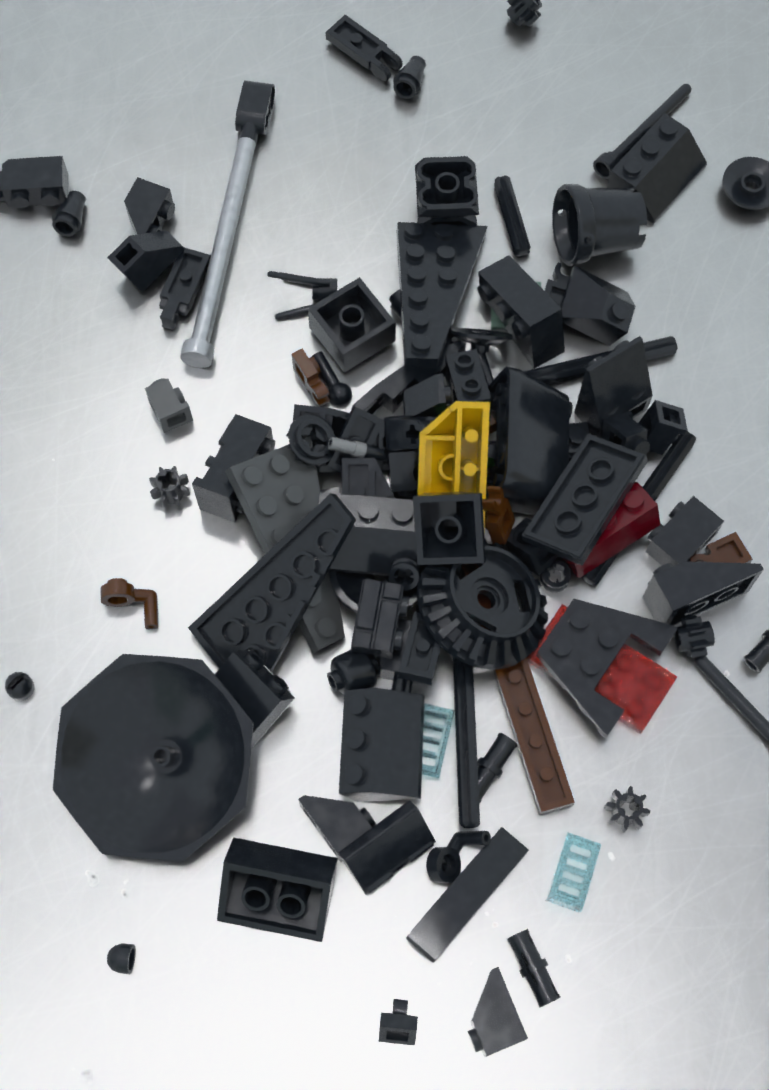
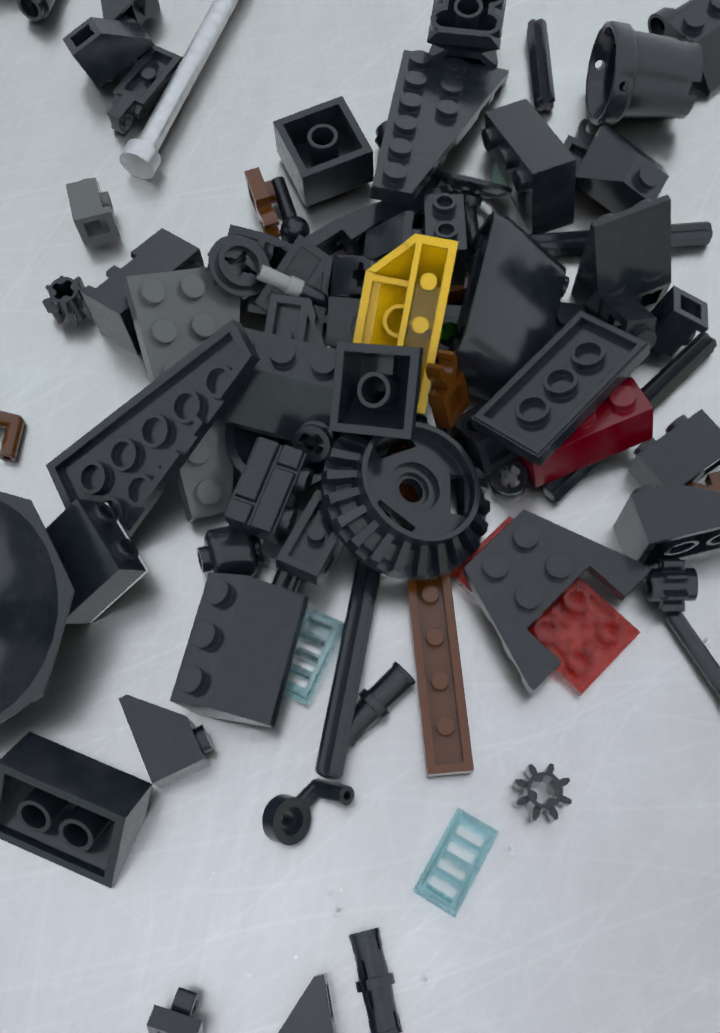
camera: 15 degrees right, 0 degrees up
black plant [267,271,337,320] -> none
black piece [338,800,436,895] -> none
black slope [406,827,529,963] -> none

